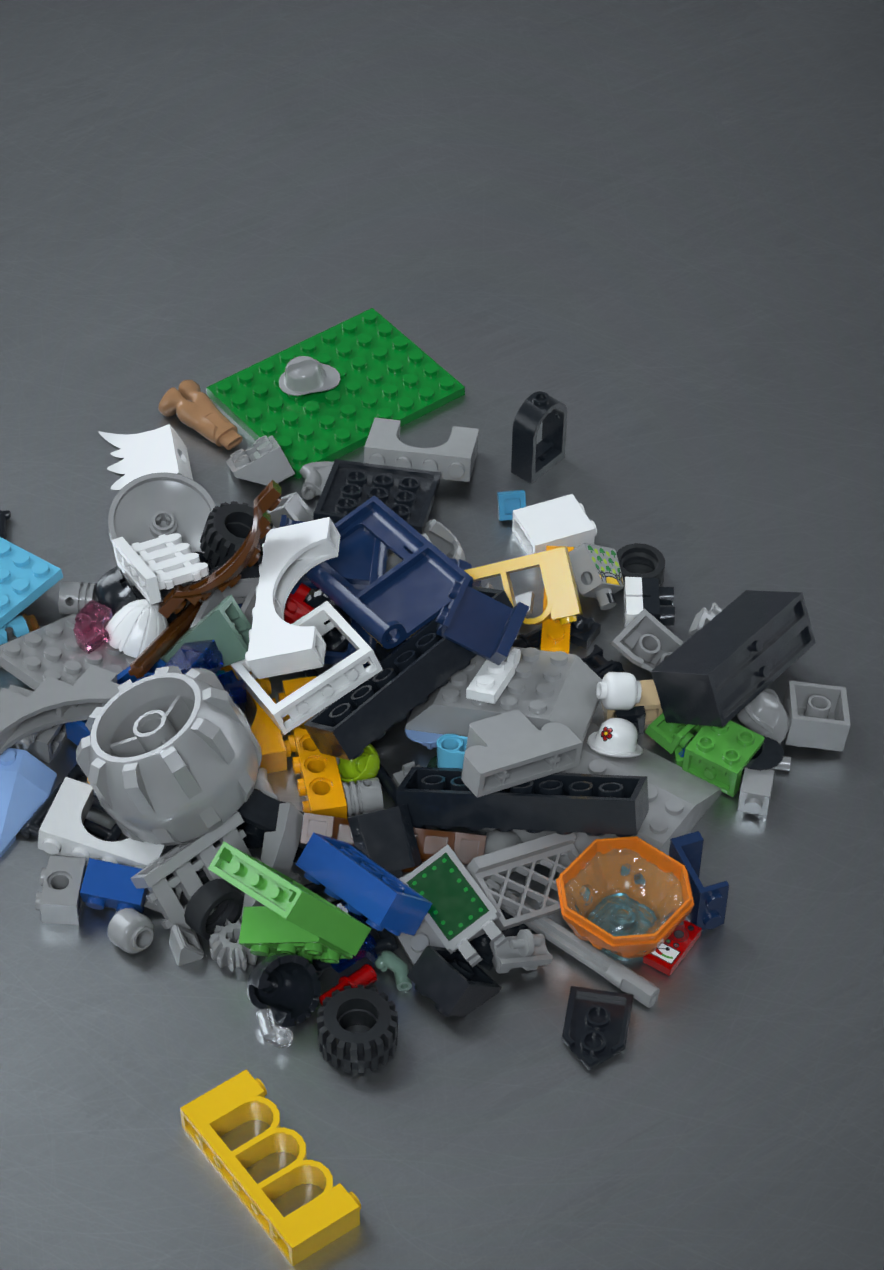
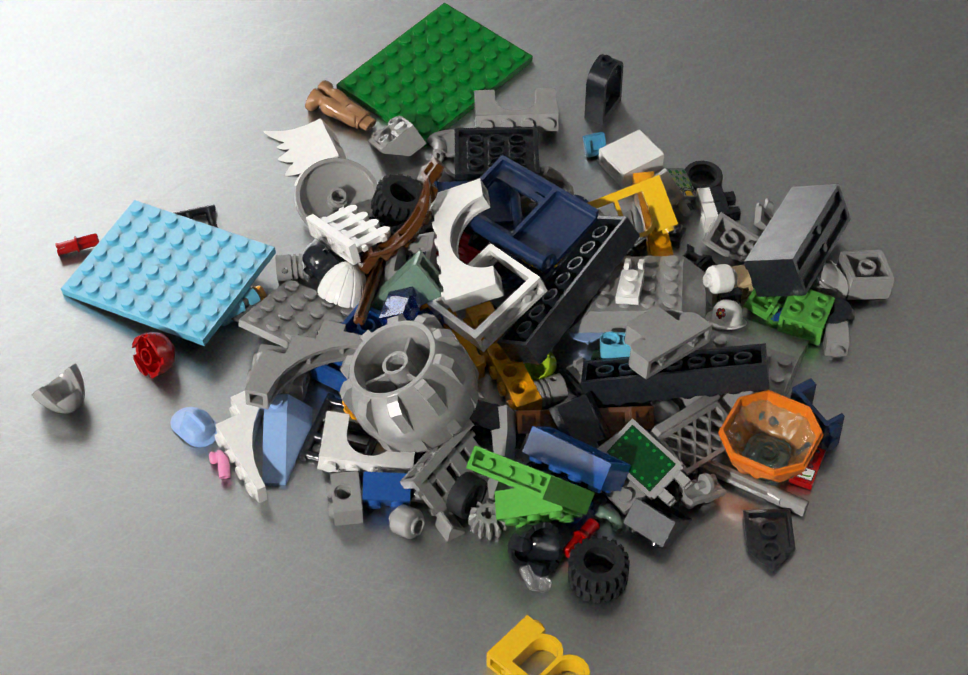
camera: 10 degrees left, 5 degrees up
clear pink tile [73,600,113,654] -> none
light grey piece [279,356,340,396] -> none
dark blue panel [436,574,529,665] -> none

